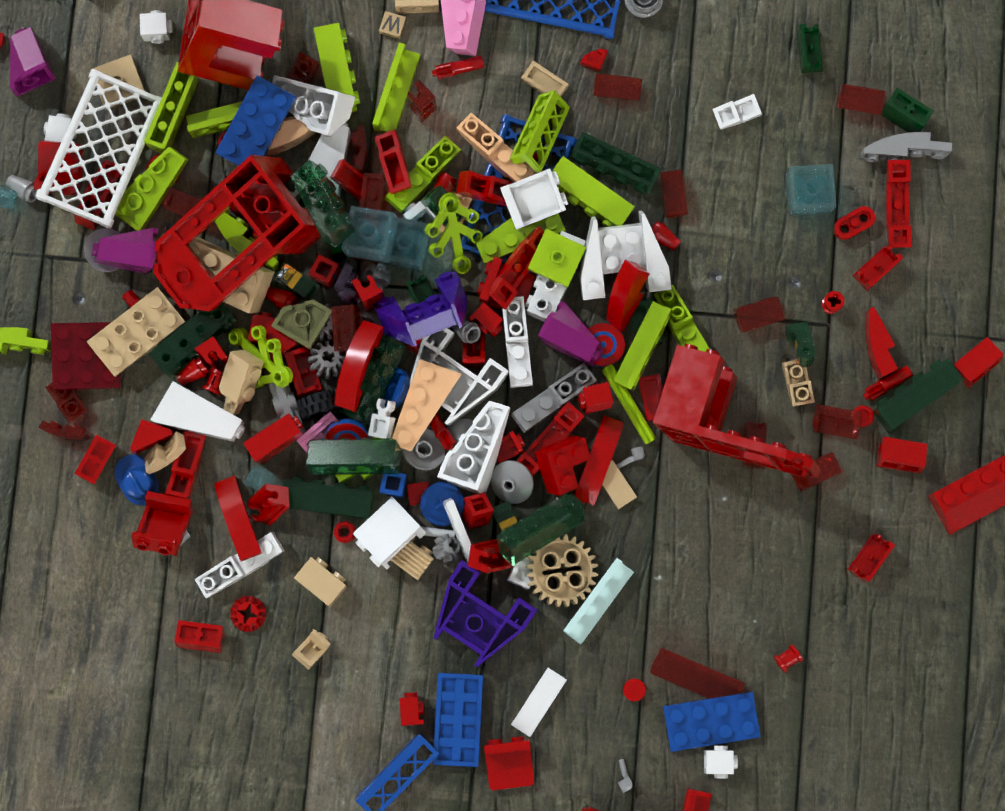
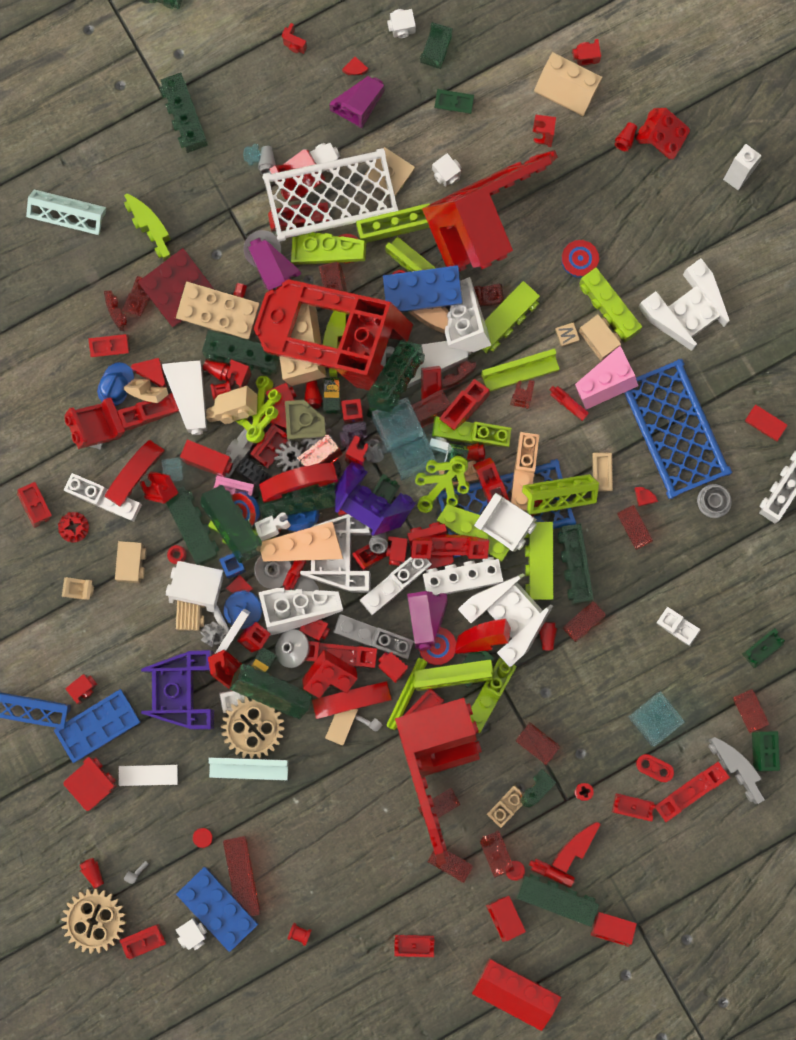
camera: 55 degrees right, 0 degrees up
lime plate [527,228,586,288] -> none

